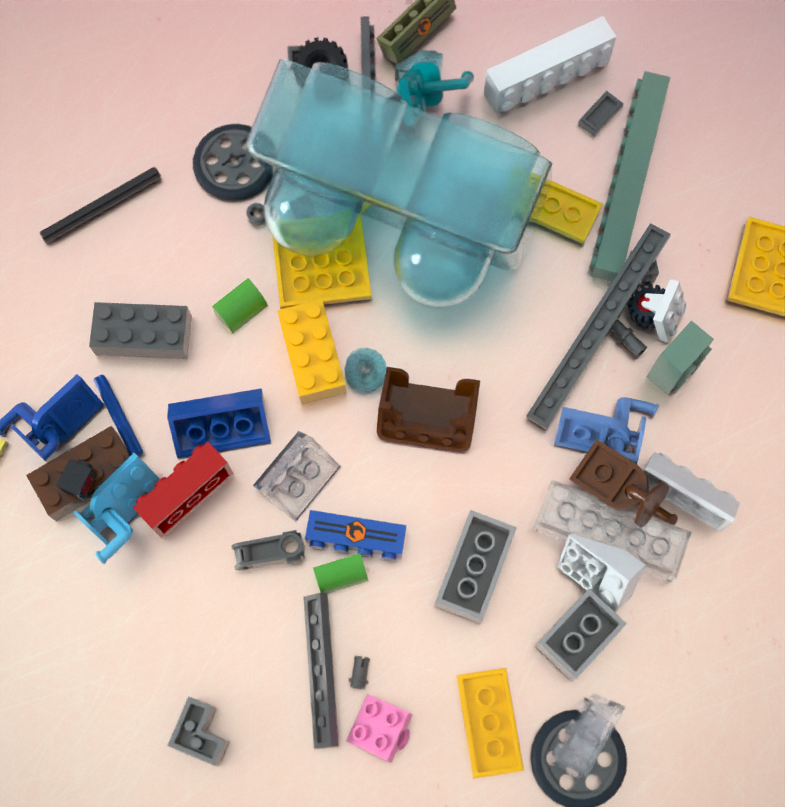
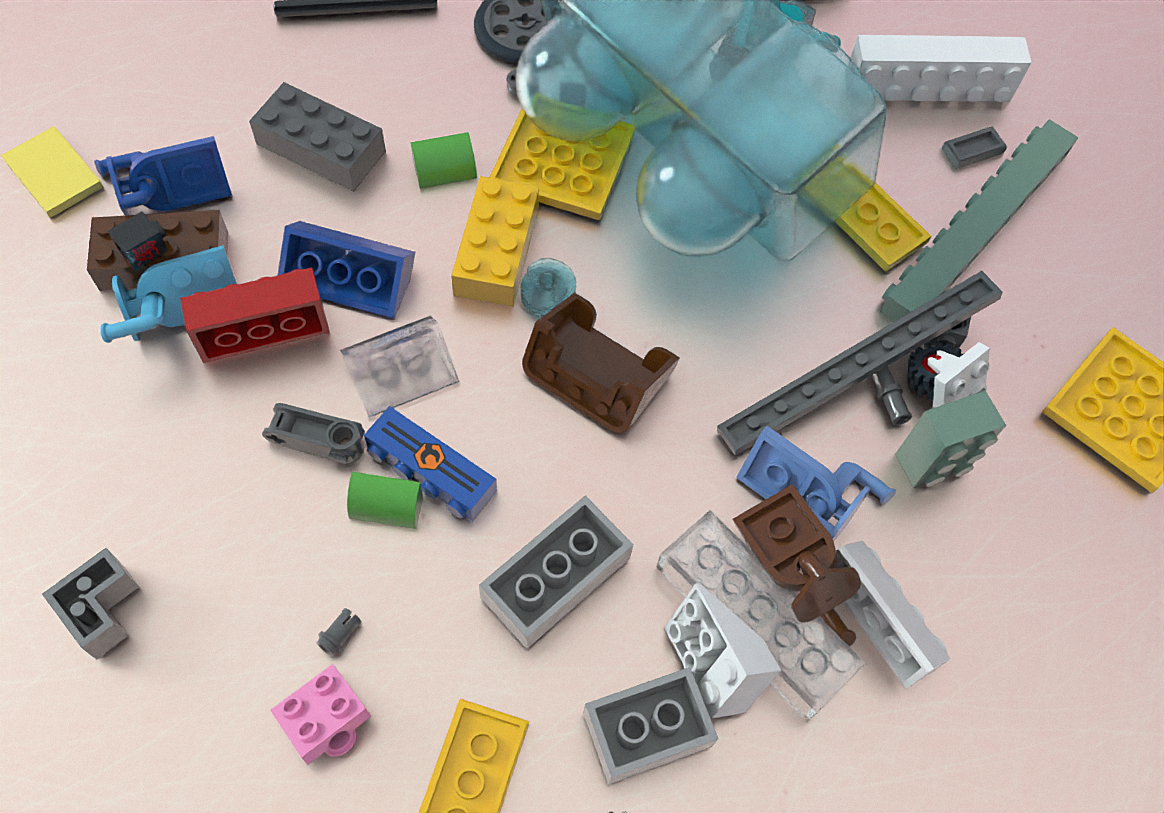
camera: 20 degrees right, 10 degrees down
blue axle [93,375,143,456] -> none
dark grey plate [304,593,339,749] -> none

